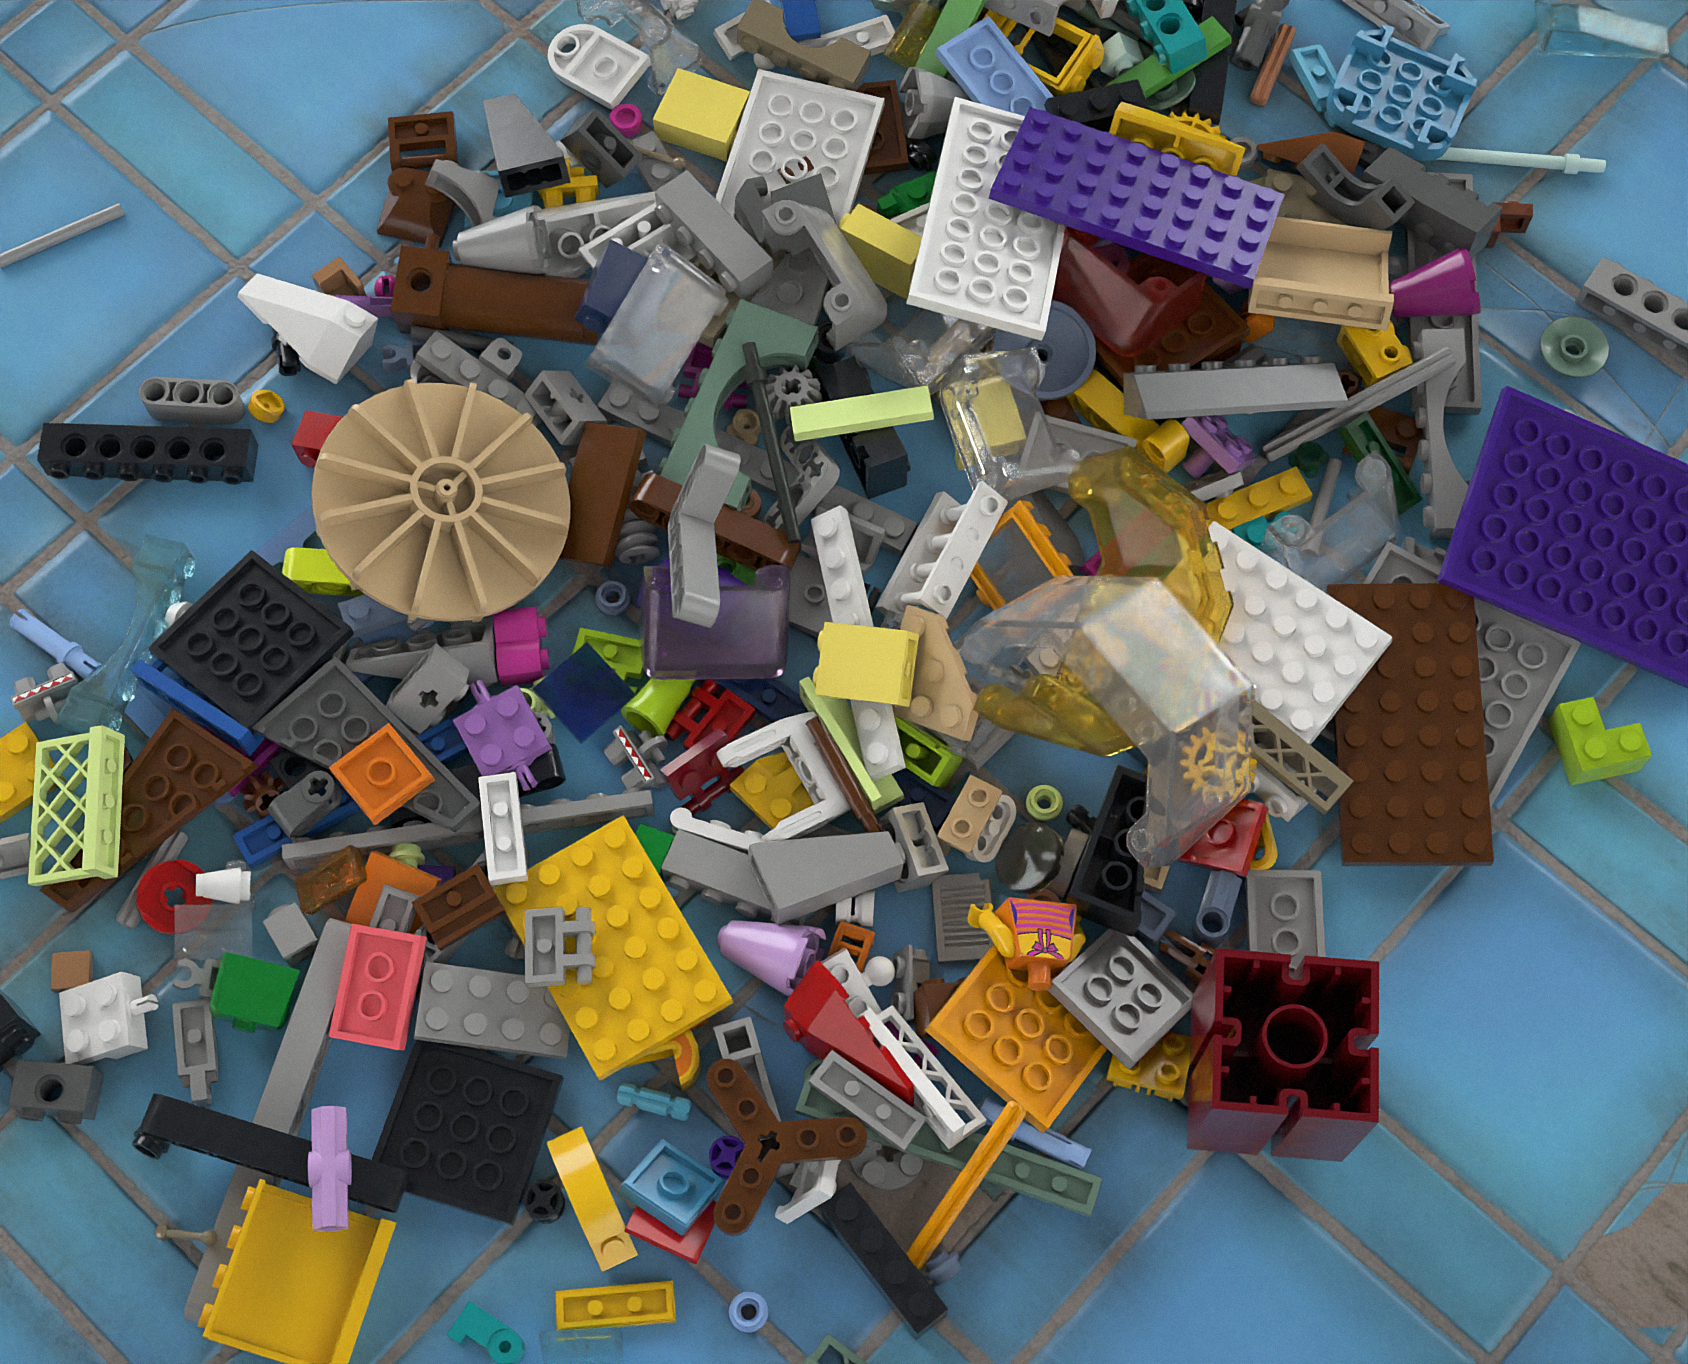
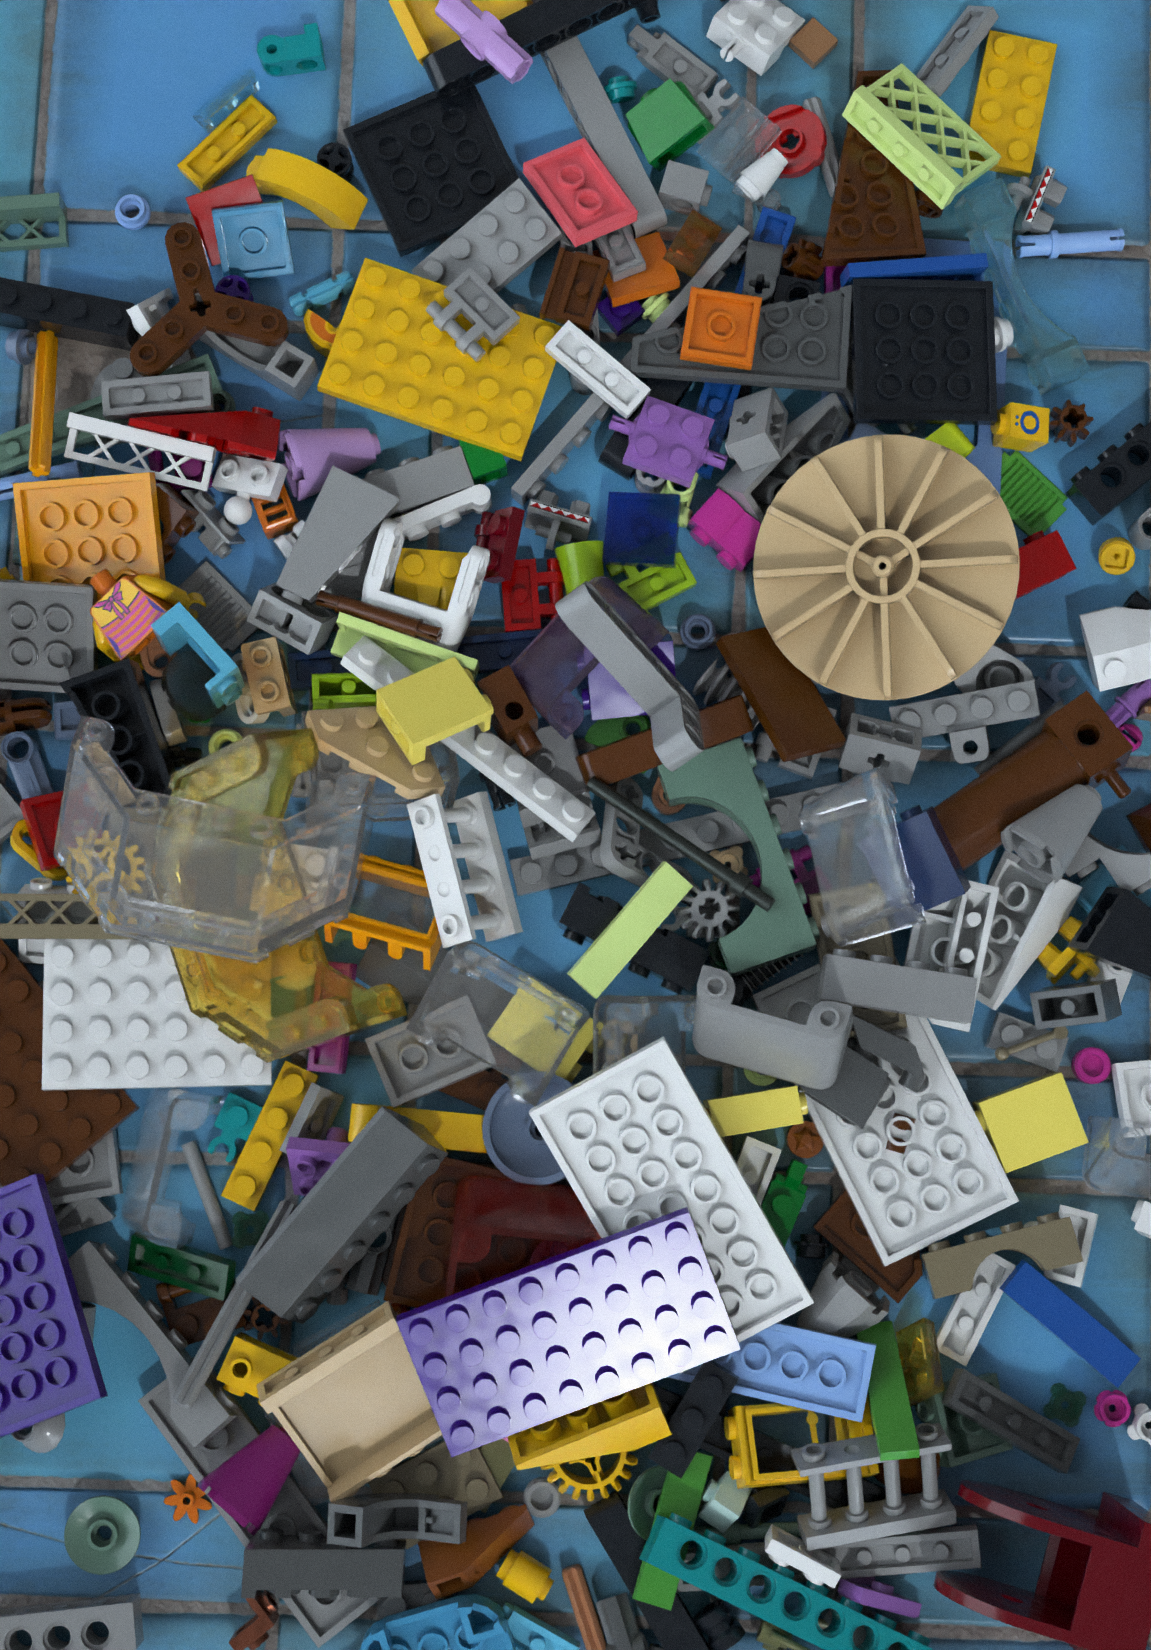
camera: 135 degrees right, 15 degrees up
none -> medium azure panel [151,602,245,709]
none -> orange plant [163,1474,212,1524]
none -> reddish brown torso [477,665,543,757]
none -> yellow brick [496,1548,555,1604]
none -> teal plate [603,76,637,104]
none -> yellow brick [990,402,1050,453]
none -> bright green window [1000,450,1068,536]
none -> reddish brown gear [1049,399,1094,447]

